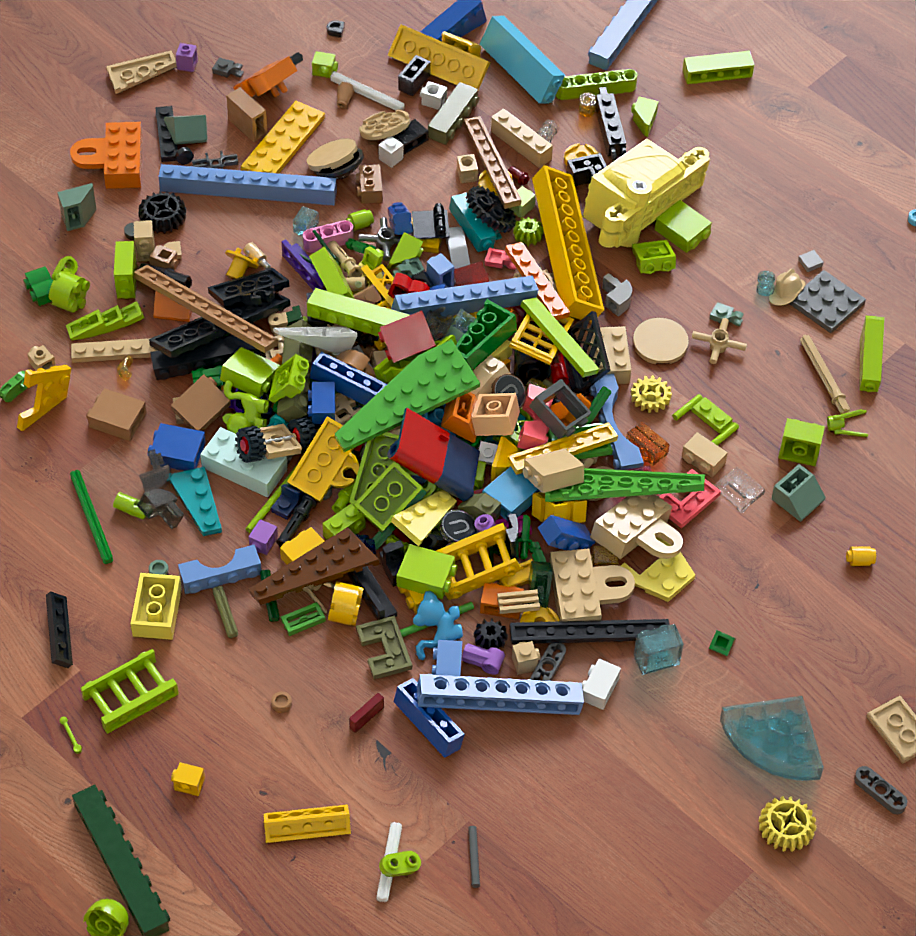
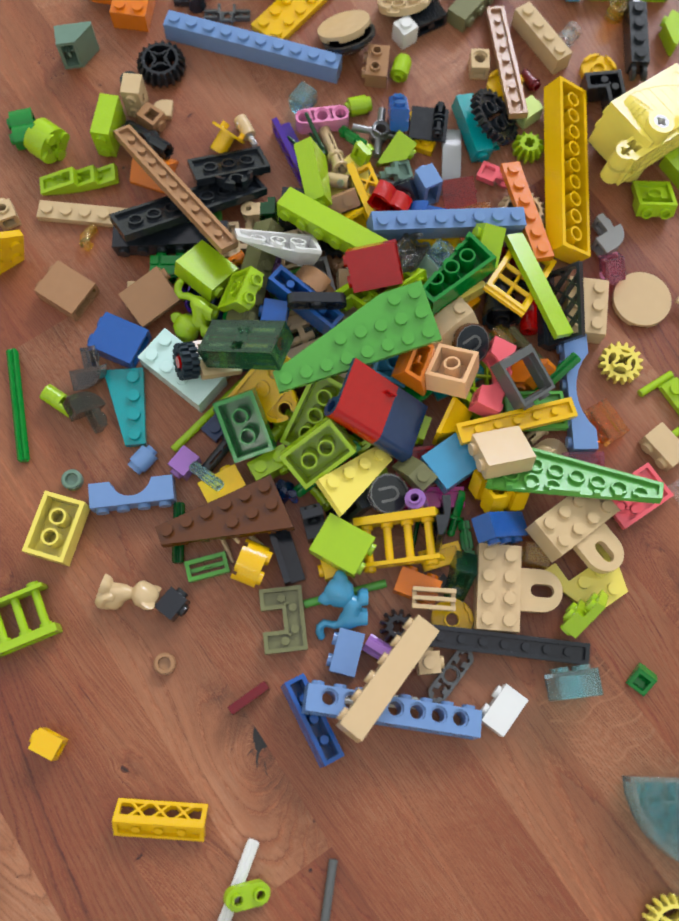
camera: 10 degrees right, 20 degrees up
lime plate [51,256,78,281] -> none
olive axle [212,586,238,638] -> none
white brick [478,441,498,466] -> none
none -> tan animal [94,574,162,610]
none -> medium blue brick [128,445,158,475]
none -> black brick [155,587,190,622]
none -> clear light blue axle [189,461,224,491]
none -> clear green brick [197,320,294,370]
none -> green brick [213,388,277,463]
none -> black beam [286,292,347,310]
none -> tan brick [335,614,439,743]
none -> lime brick [390,53,412,83]
none -> lime slope [472,223,506,269]
none -> lime plate [560,590,609,639]
none -> clear pink brick [599,252,626,285]

